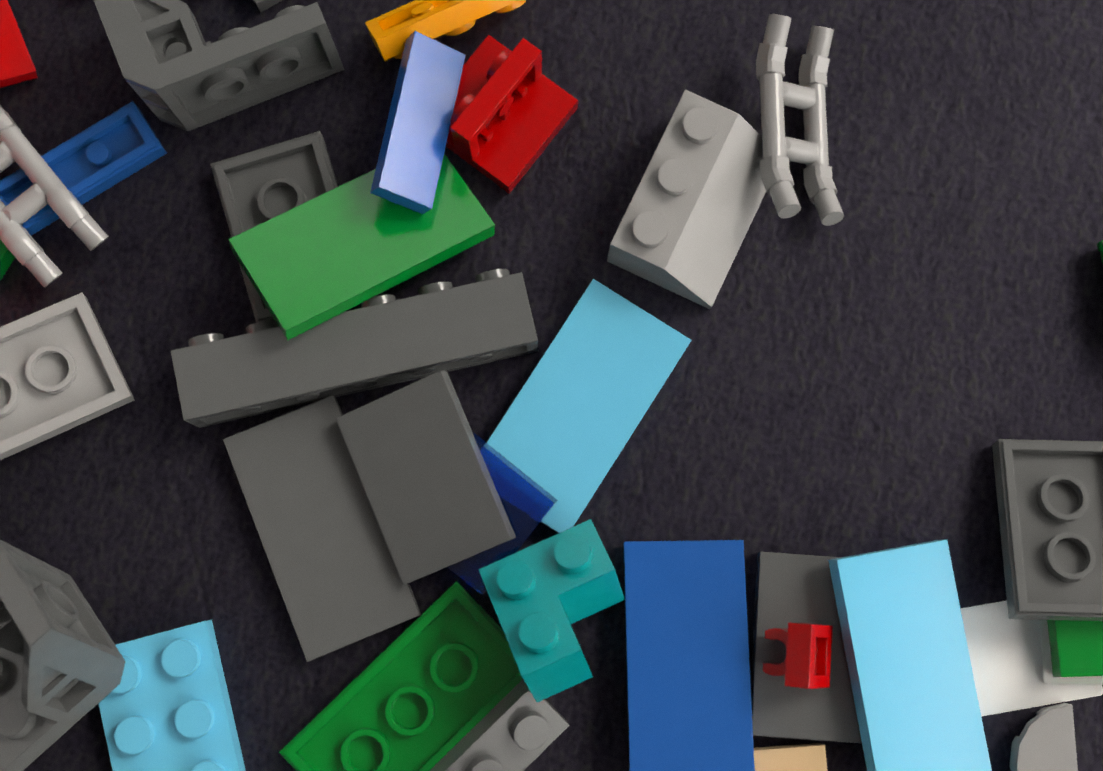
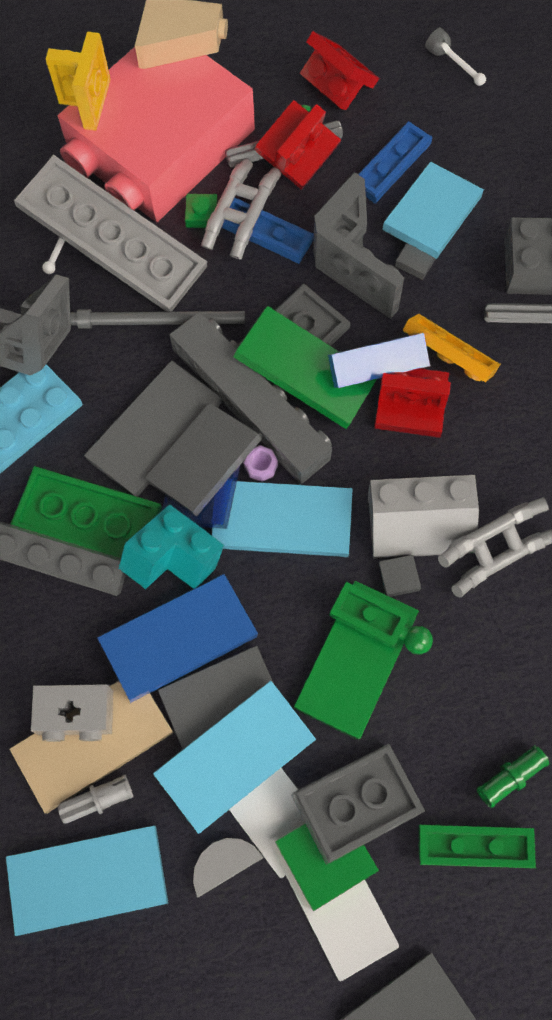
camera: 65 degrees right, 10 degrees down
red tile [763,622,833,689] -> none
none -> dark grey bar [70,309,245,329]
none -> lavender tile [244,446,278,482]
none -> green tile [294,581,419,741]
none -> green plate [330,582,433,655]
none -> dark grey tile [378,555,421,597]

